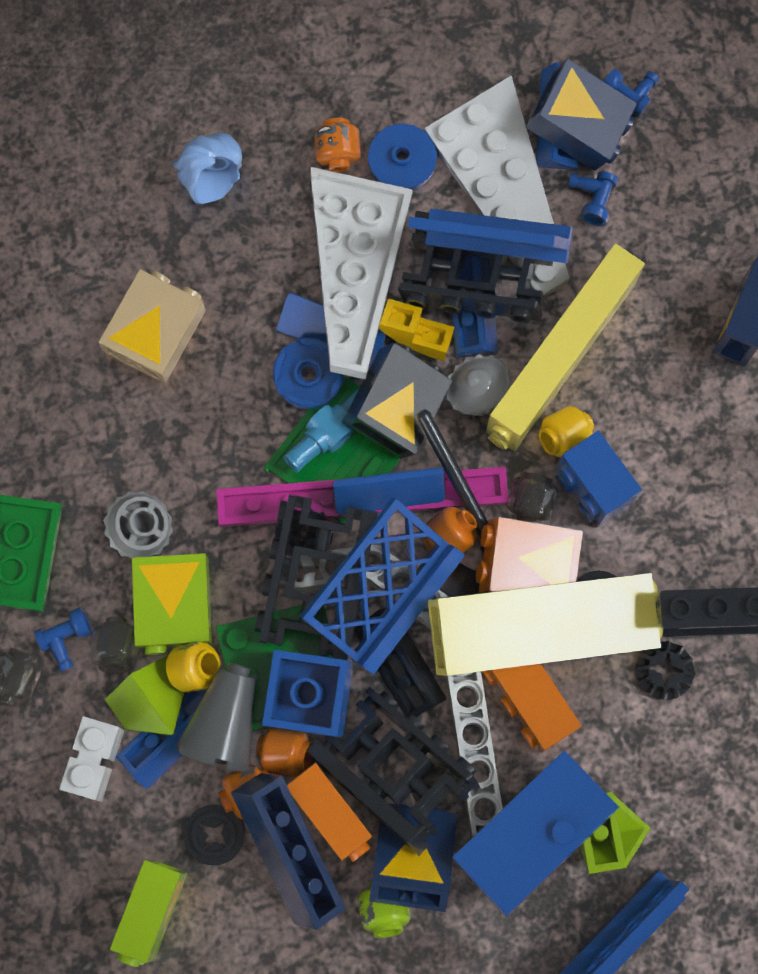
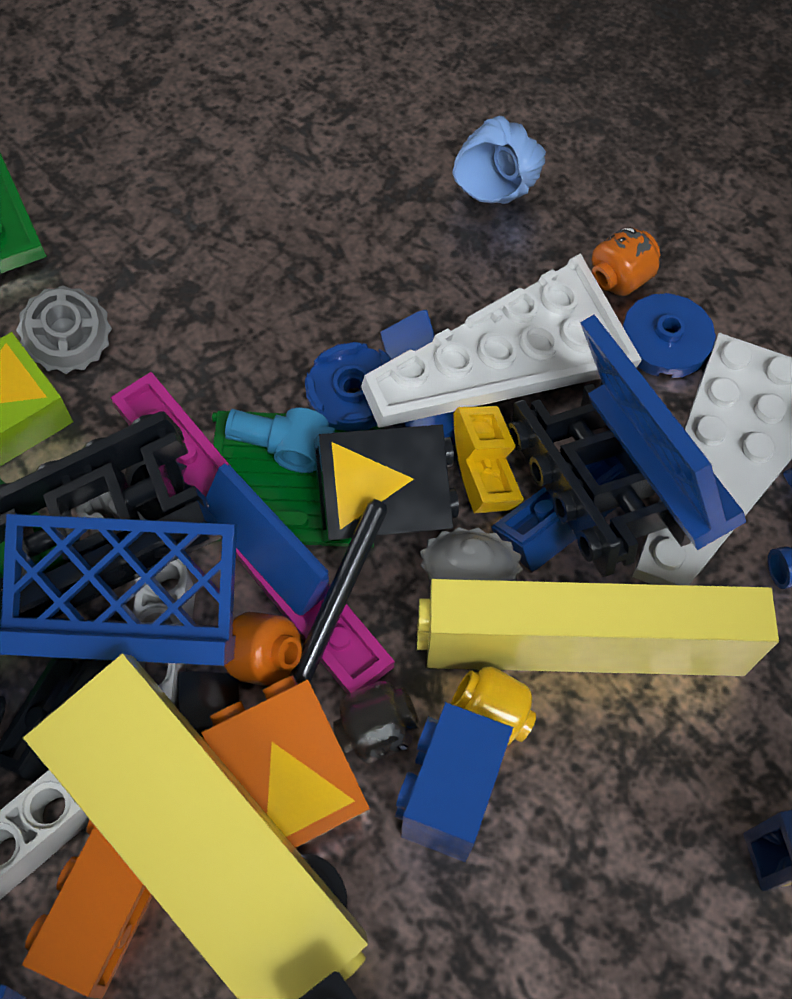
camera: 55 degrees right, 15 degrees down
tan brick [98,269,206,384] -> none

